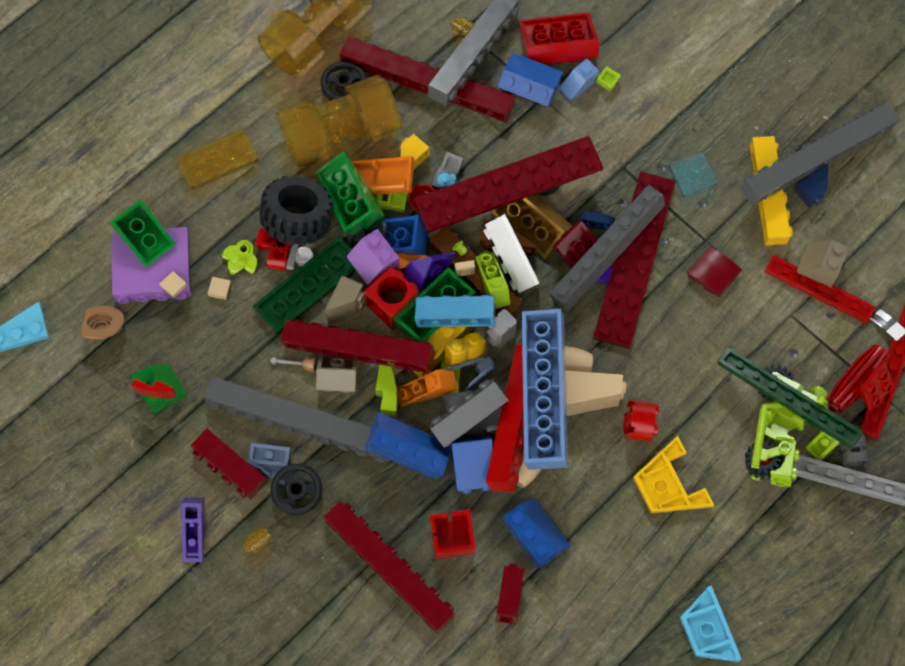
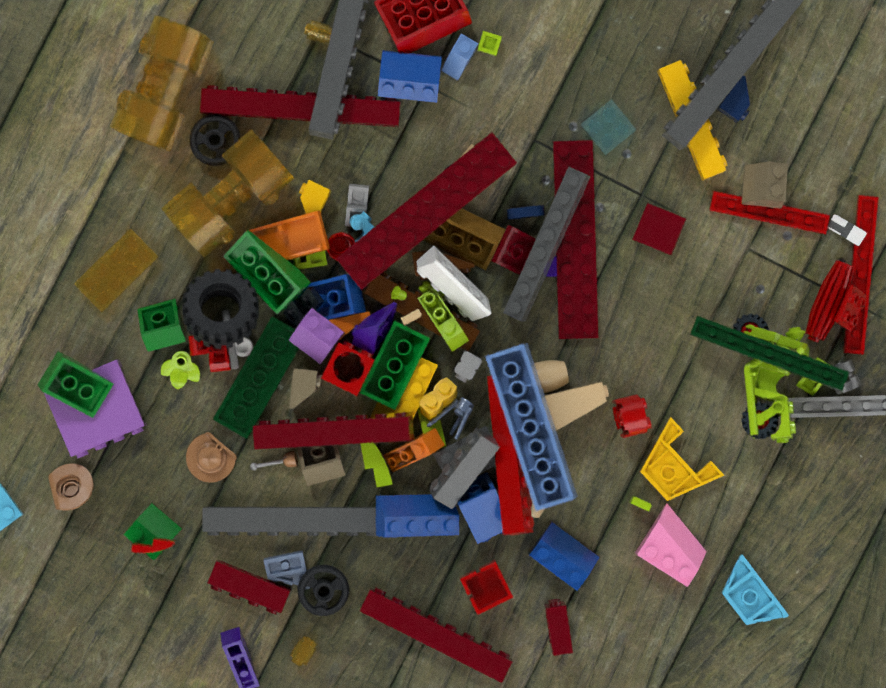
camera: 20 degrees left, 20 degrees up
tan tile [159,271,187,299] -> none
tan tile [208,277,231,300] -> none
dark azure brick [415,295,496,327] -> none
none -> green slope [137,299,186,352]
none -> medium nougat hat [186,432,237,482]
none -> lime tile [629,496,652,511]
none -> bright pink wedge [635,503,707,587]

